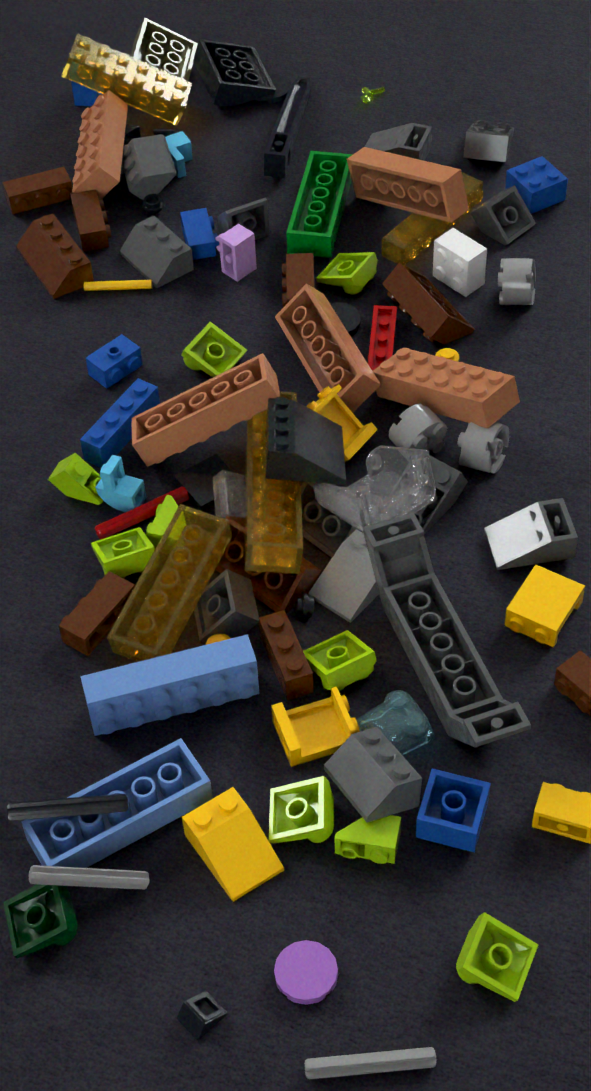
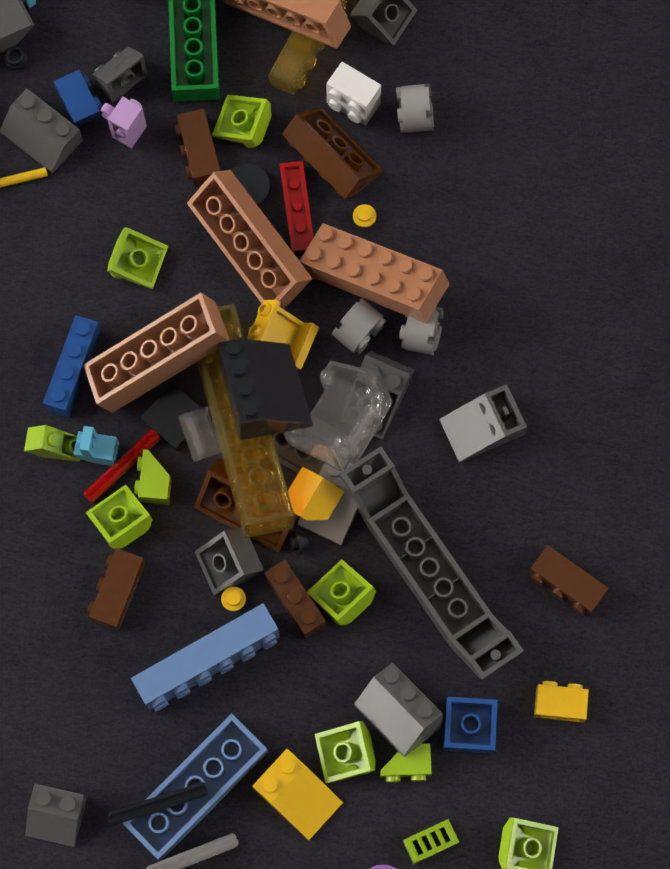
camera: 15 degrees left, 25 degrees up
blue brick [86,334,143,389] -> none
clear yellow brick [107,504,232,662] -> none
yellow panel [271,687,360,767] -> none
clear light blue slope [356,690,434,756] -> none
yellow panel [505,564,585,647] -> none
none -> yellow slope [286,467,345,521]
none -> lime slope [403,819,459,864]

